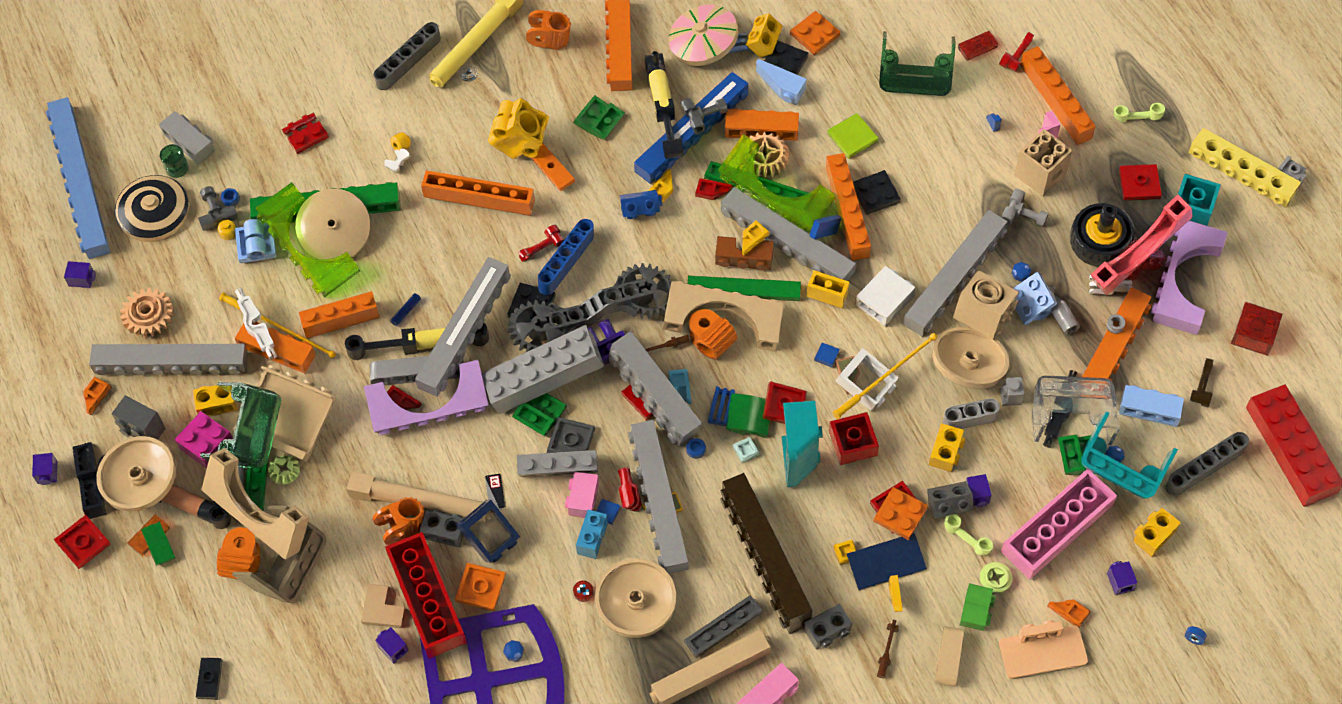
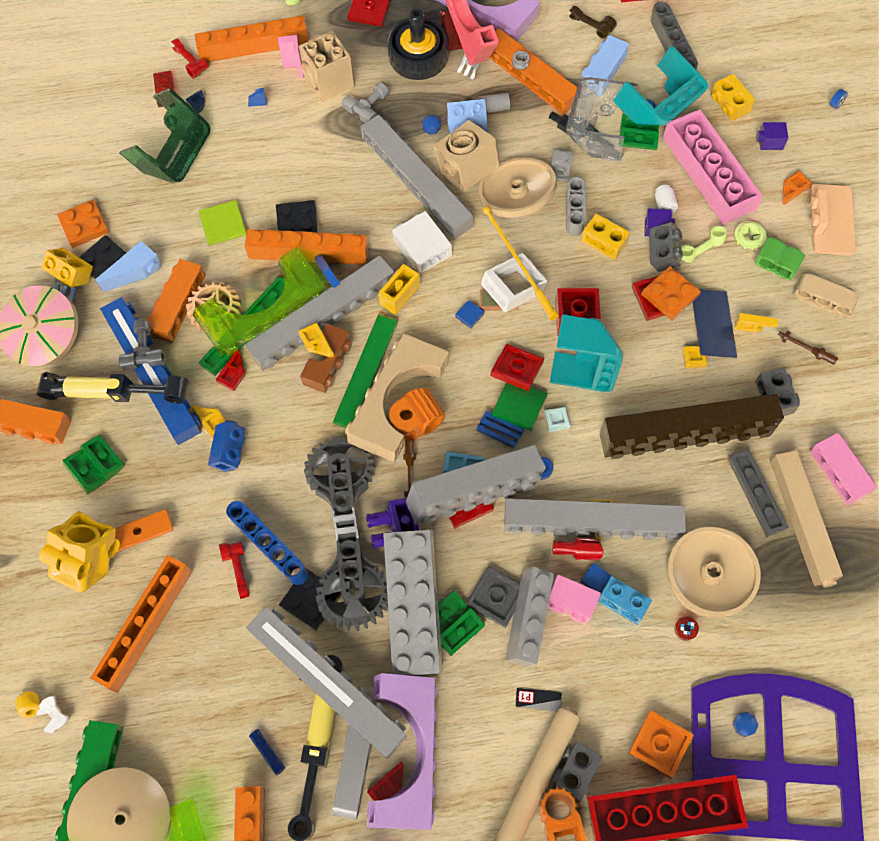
camera: 75 degrees left, 5 degrees up
dark blue window [456,499,520,563] -> none
none -> dark blue tile [186,90,205,115]
none -> white brick [655,185,678,214]

